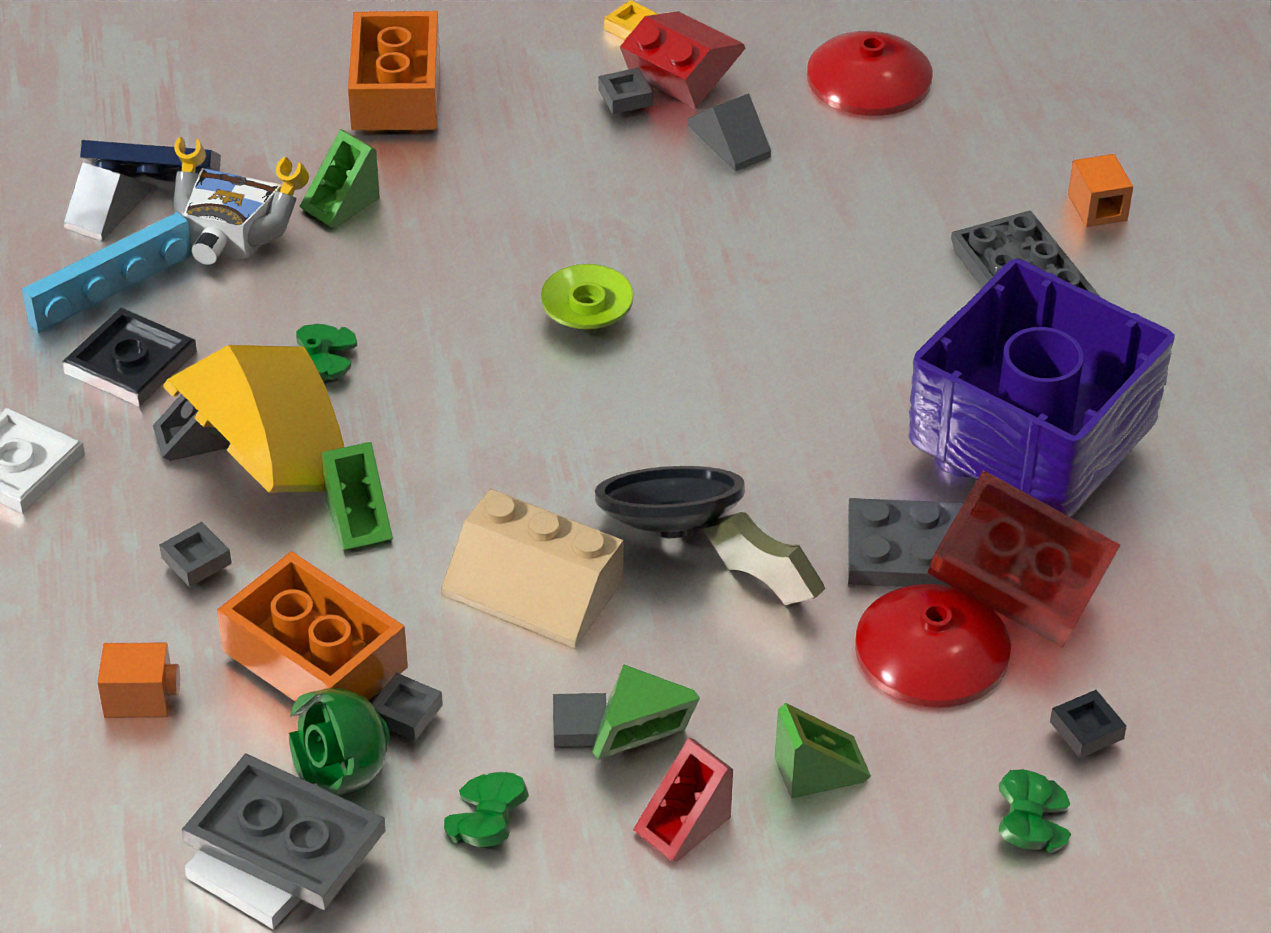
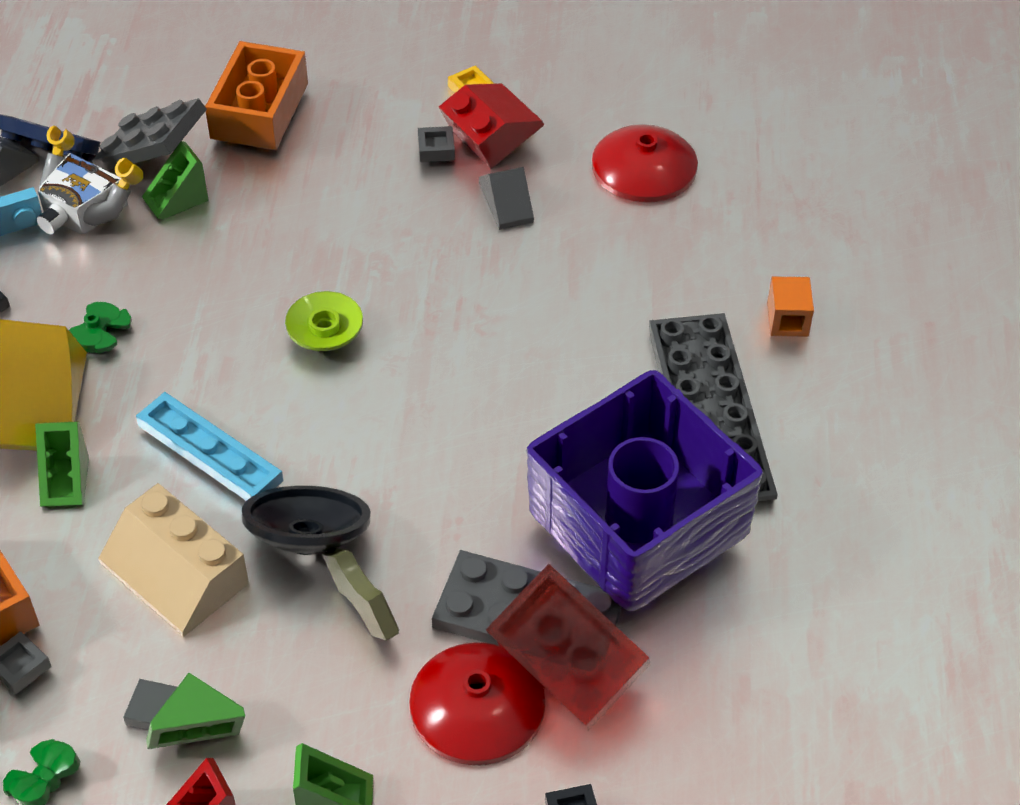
camera: 15 degrees right, 5 degrees up
none -> dark grey plate [92,98,207,170]
none -> medium azure plate [136,392,284,501]

